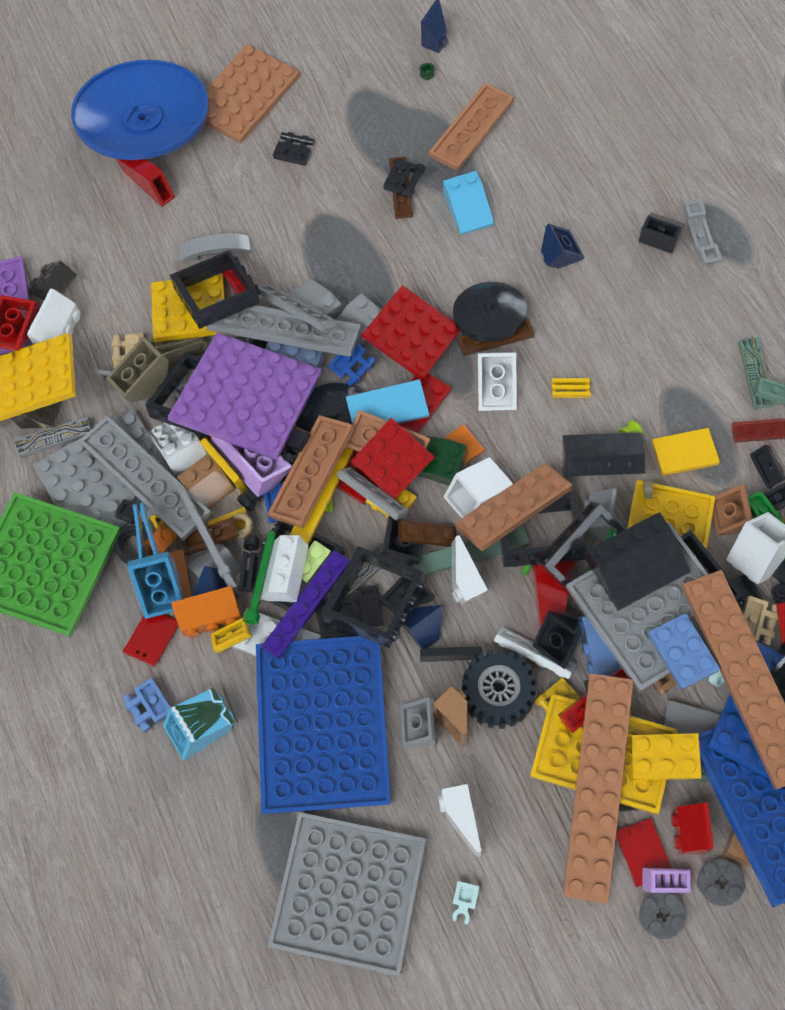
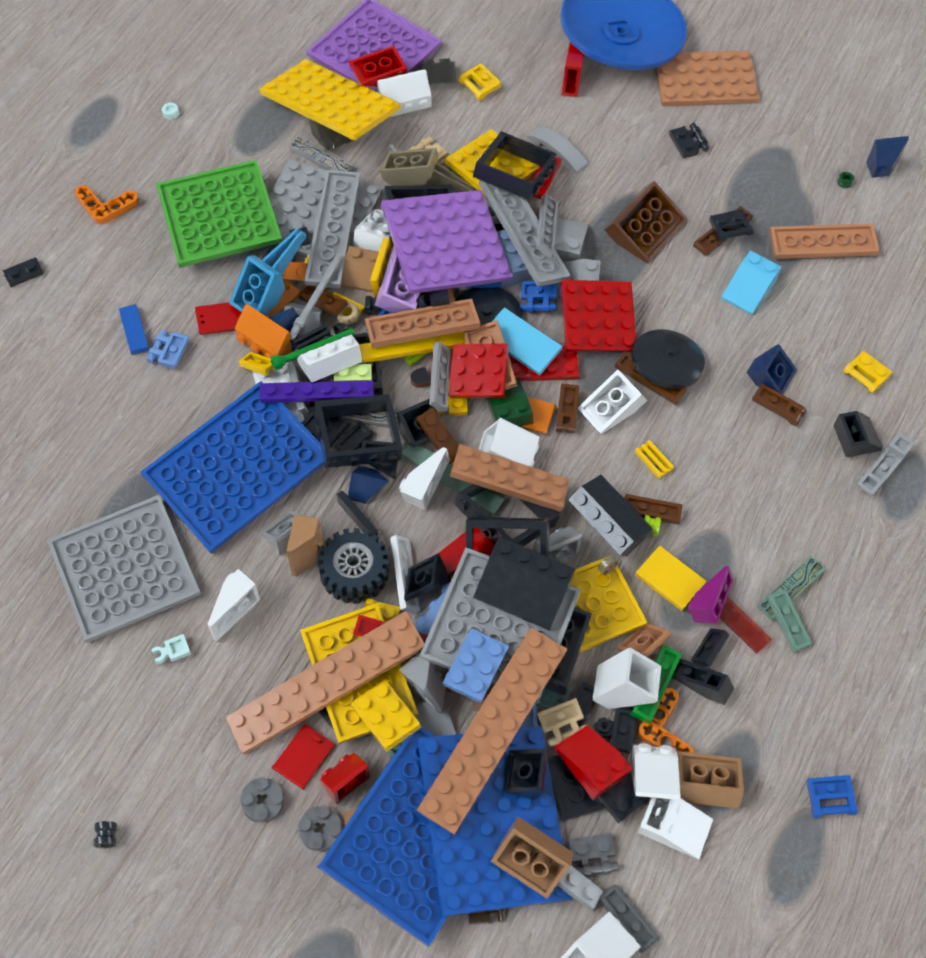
camera: 45 degrees right, 5 degrees down
slope [163,688,234,761] -> none
lavender slope [642,868,691,893] -> none
none -> blue tile [119,304,149,355]
none -> light grey tile [287,362,311,418]
none -> light grey slope [400,653,446,714]
none -> black tile [410,367,431,388]
none -> yellow plate [458,63,501,101]
none -> reddish brown plate [556,383,580,433]
none -> reddish brown slope [604,181,688,263]
none -> reddish brown plate [624,494,683,525]
none -> magenta slope [689,566,734,624]
none -> reddish brown plate [752,384,807,426]
none -> yellow plate [843,350,893,394]

